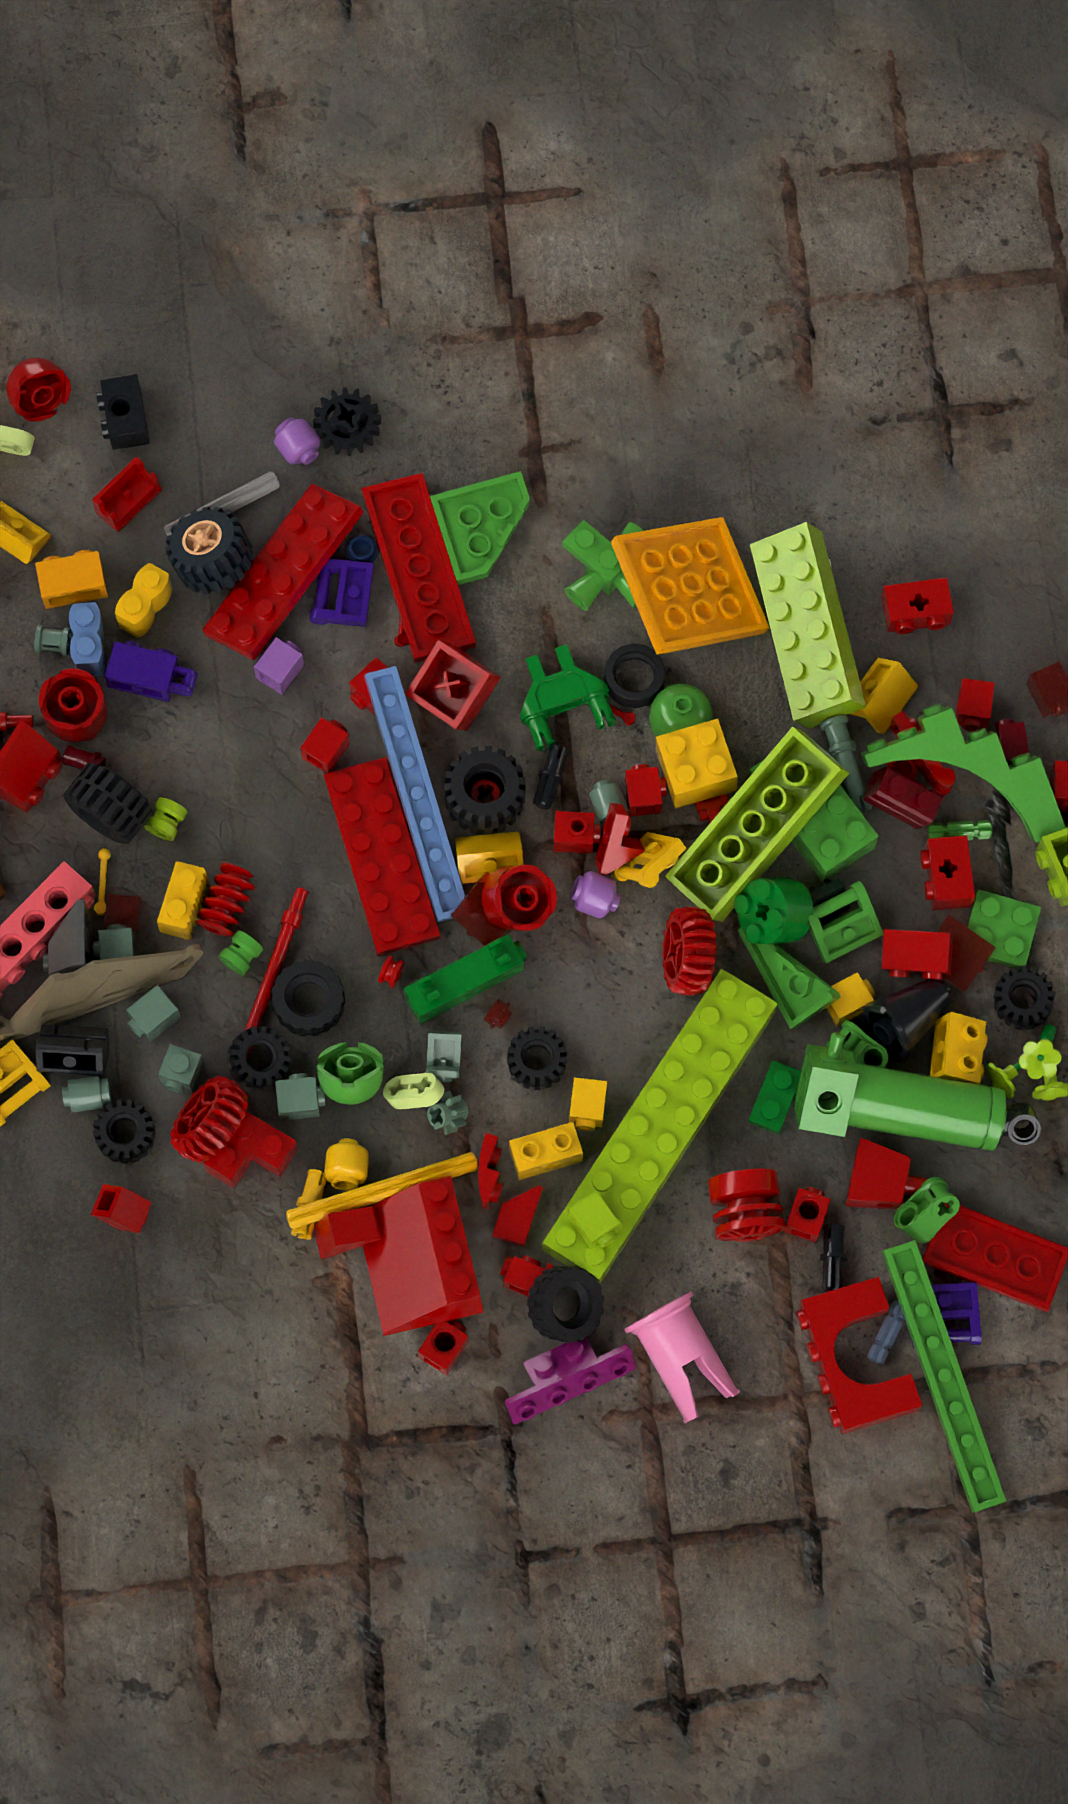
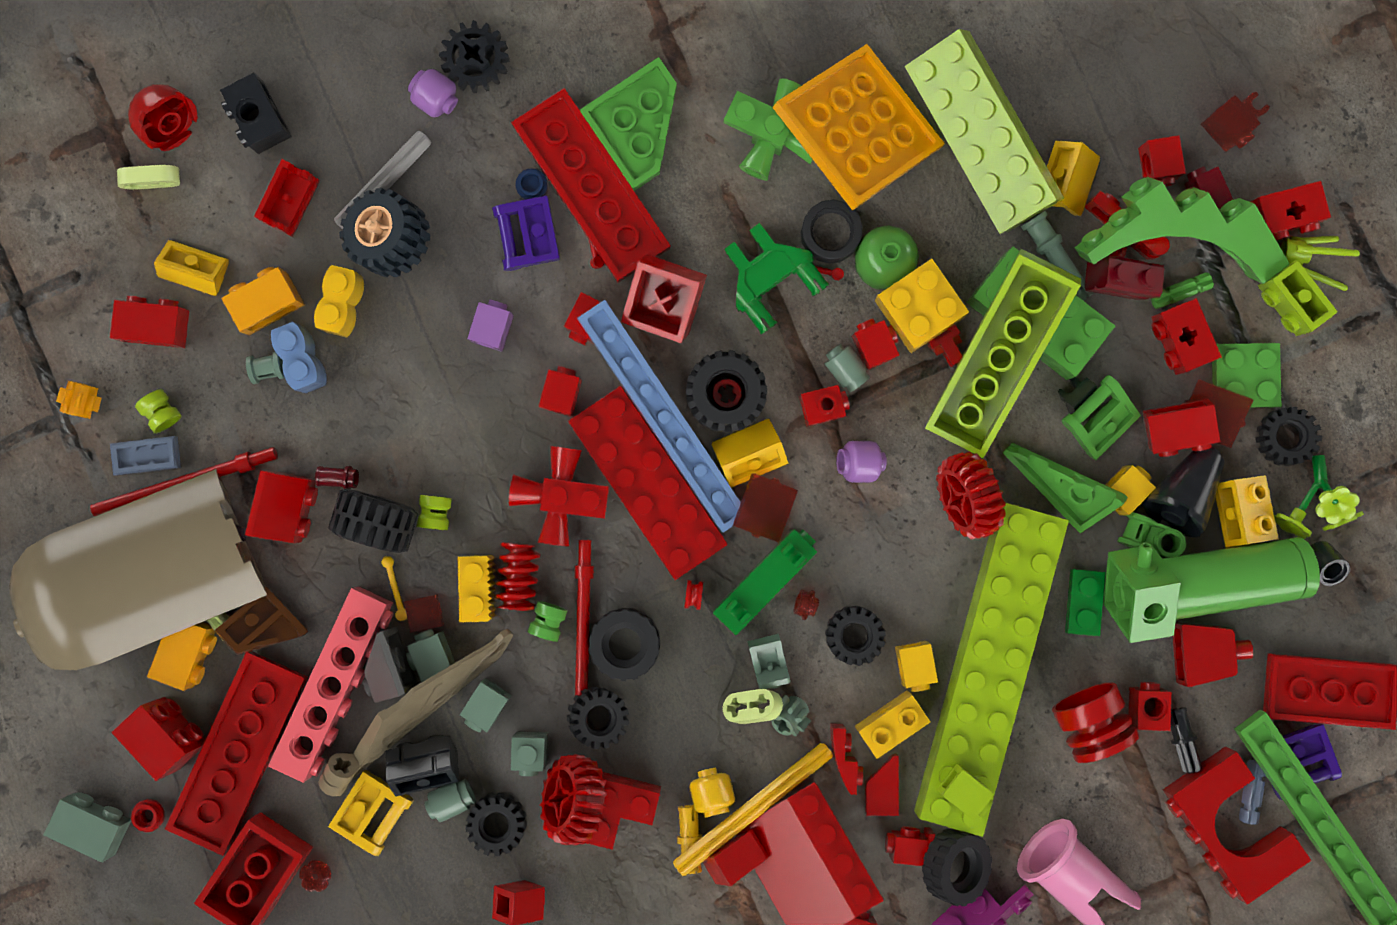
camera: 15 degrees left, 15 degrees up
red brick [38,668,108,742] -> none
dark purple brick [104,641,198,702] -> none
red plate [202,483,364,661] -> none
sand green brick [275,1073,325,1121] -> none
bright green cylinder [317,1042,384,1105] -> none
red brick [482,865,557,931] -> none
black axle [533,745,570,809] -> none
red slope [595,802,645,875] -> none
yellow plate [610,832,687,888] -> none
green brick [734,877,813,944] -> none
red brick [881,578,954,635] -> none
bright green piece [894,1177,960,1244] -> none
none -> red brick [509,446,609,547]

